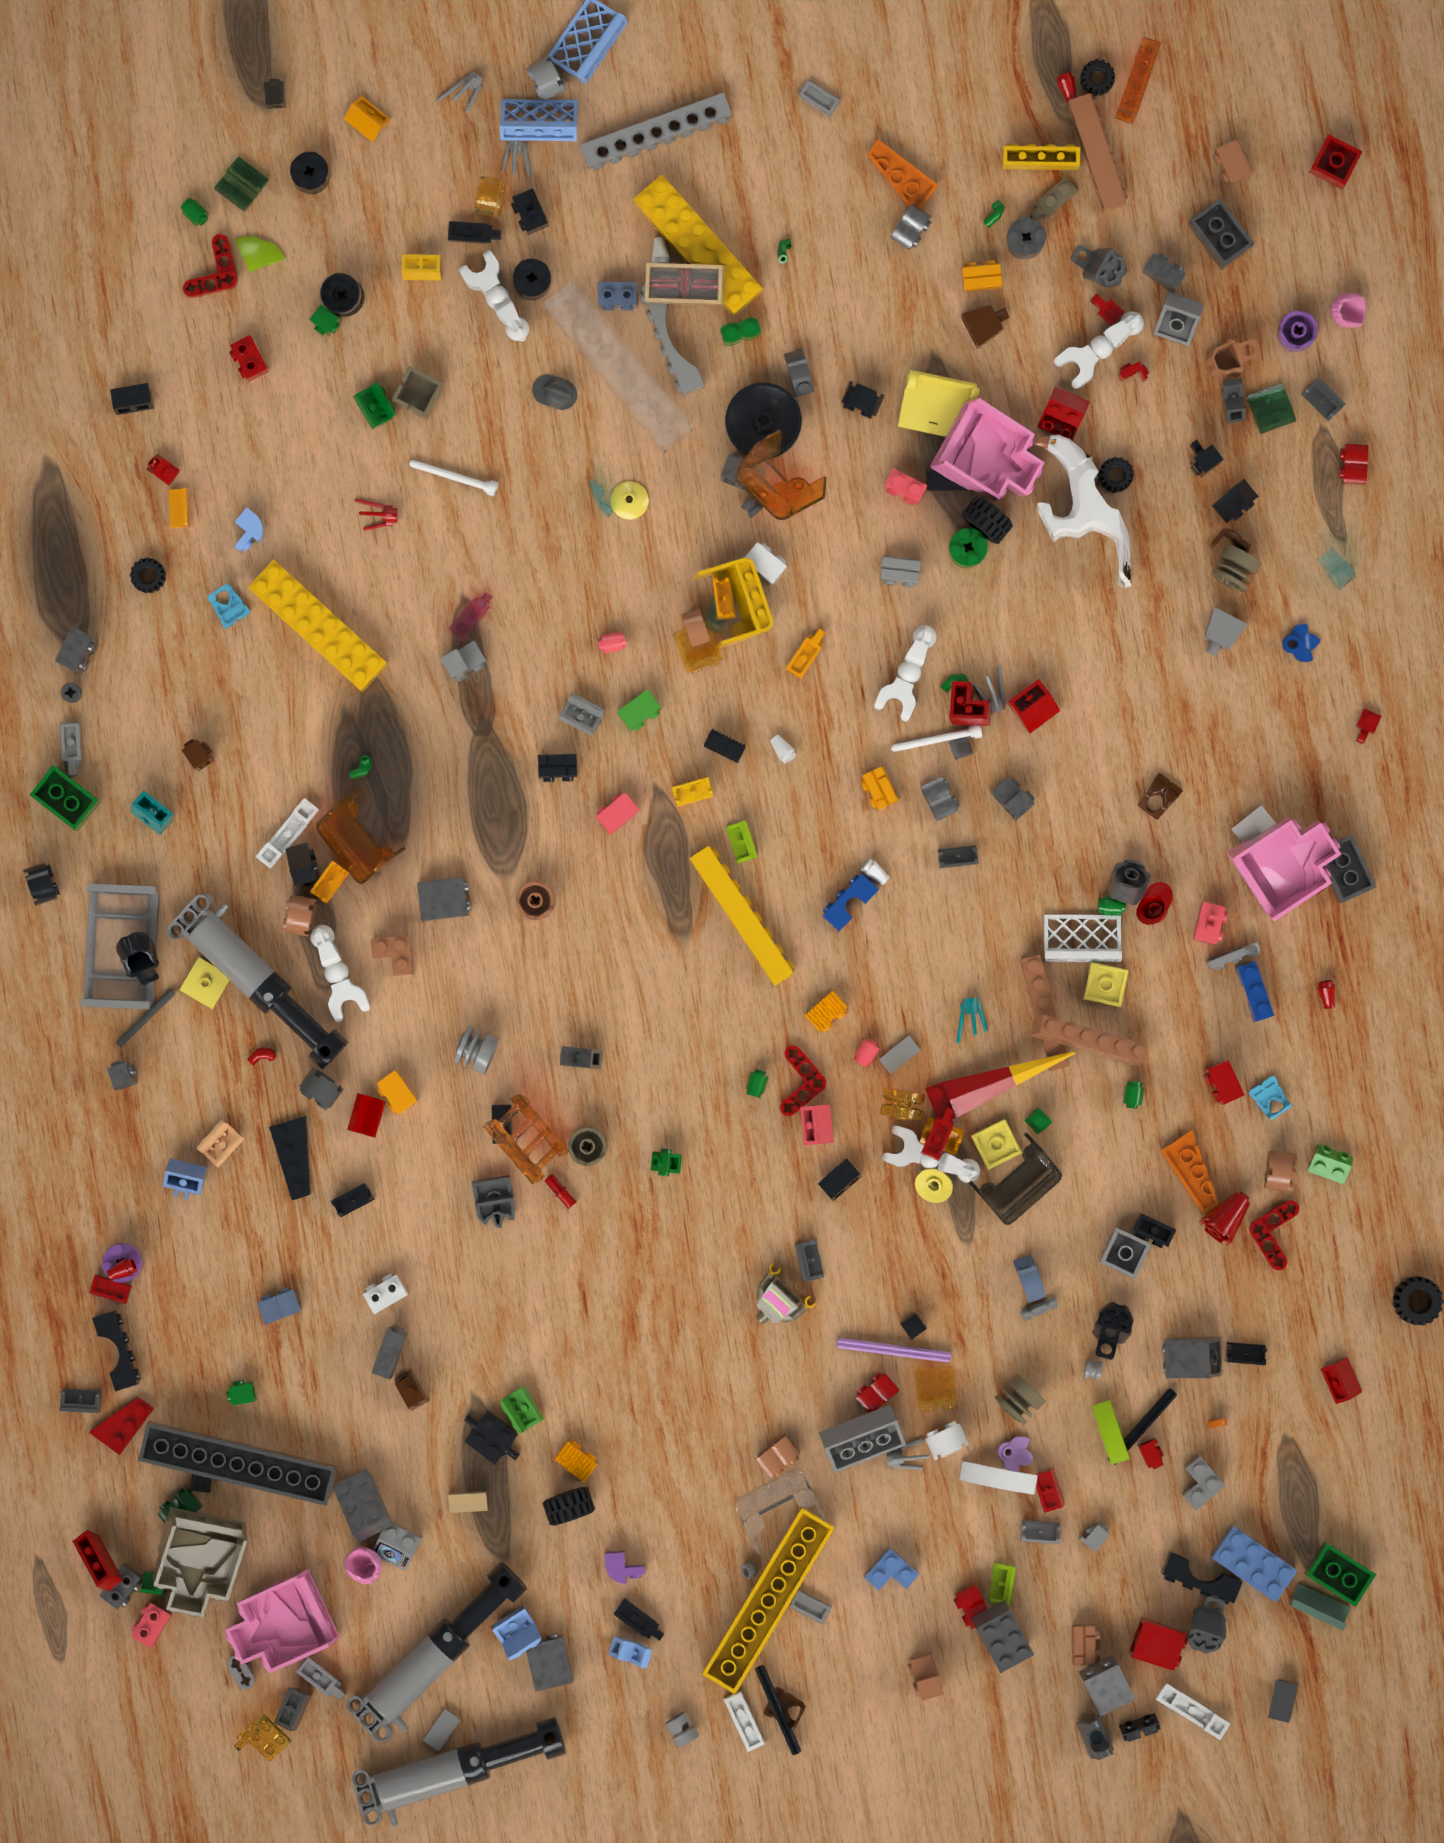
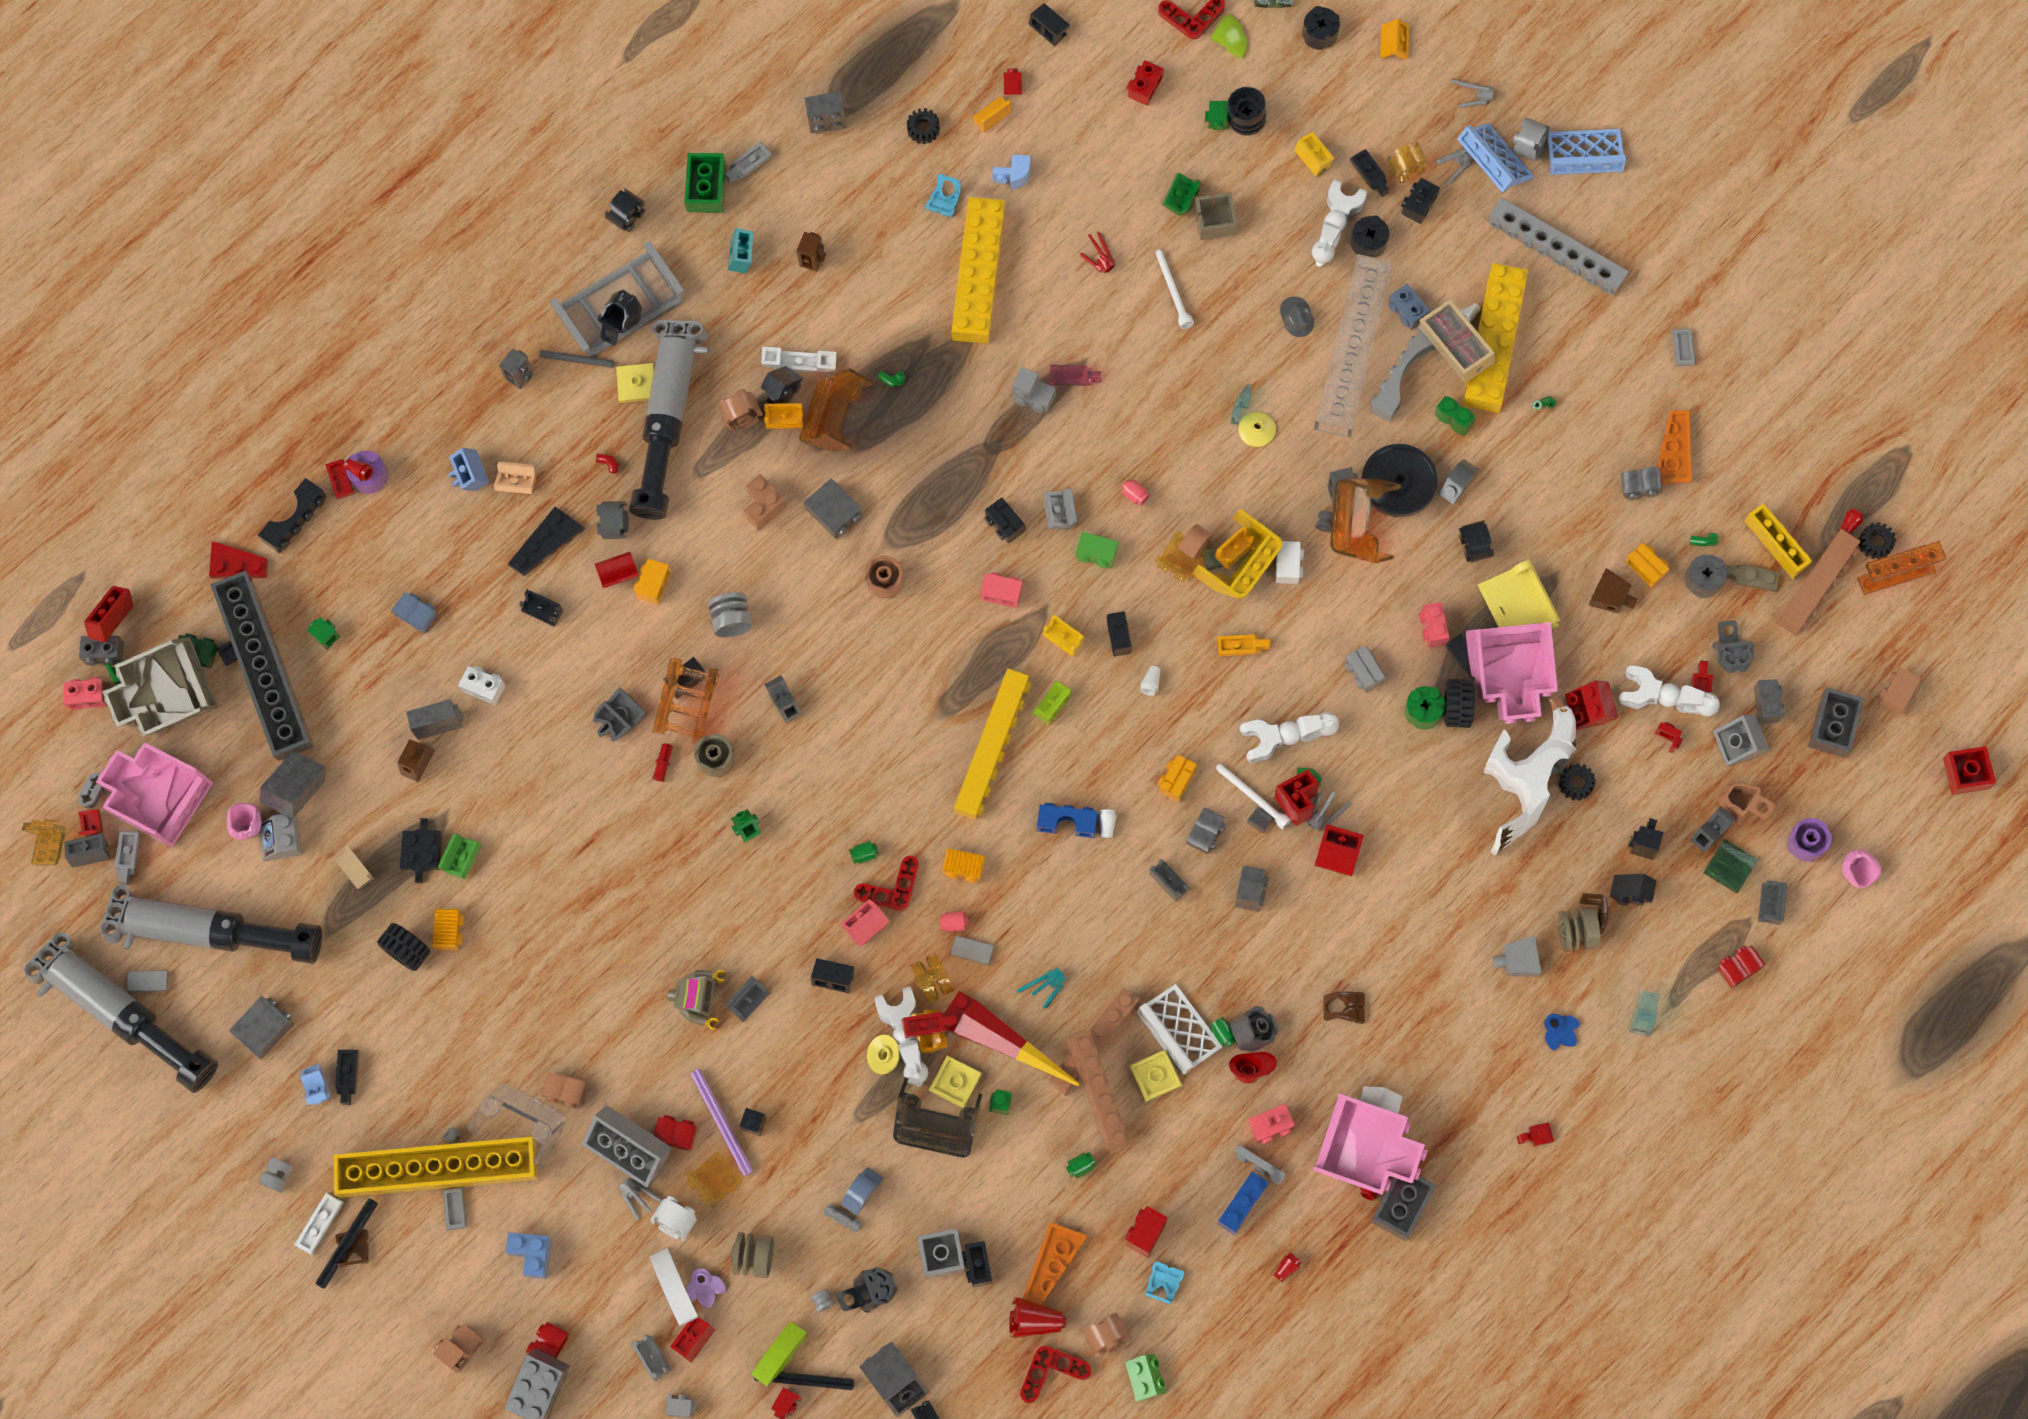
camera: 55 degrees right, 15 degrees down
dark grey hinge [59,1389,102,1413] -> none
dark grey wheel [61,683,82,703] -> none
white piece [310,925,370,1023] -> none
light blue bracket [490,1605,542,1660] -> none
medium lavender brick [605,1551,645,1584] -> none
lime hinge [988,1562,1016,1606] -> none
none -> red bracket [78,809,103,837]

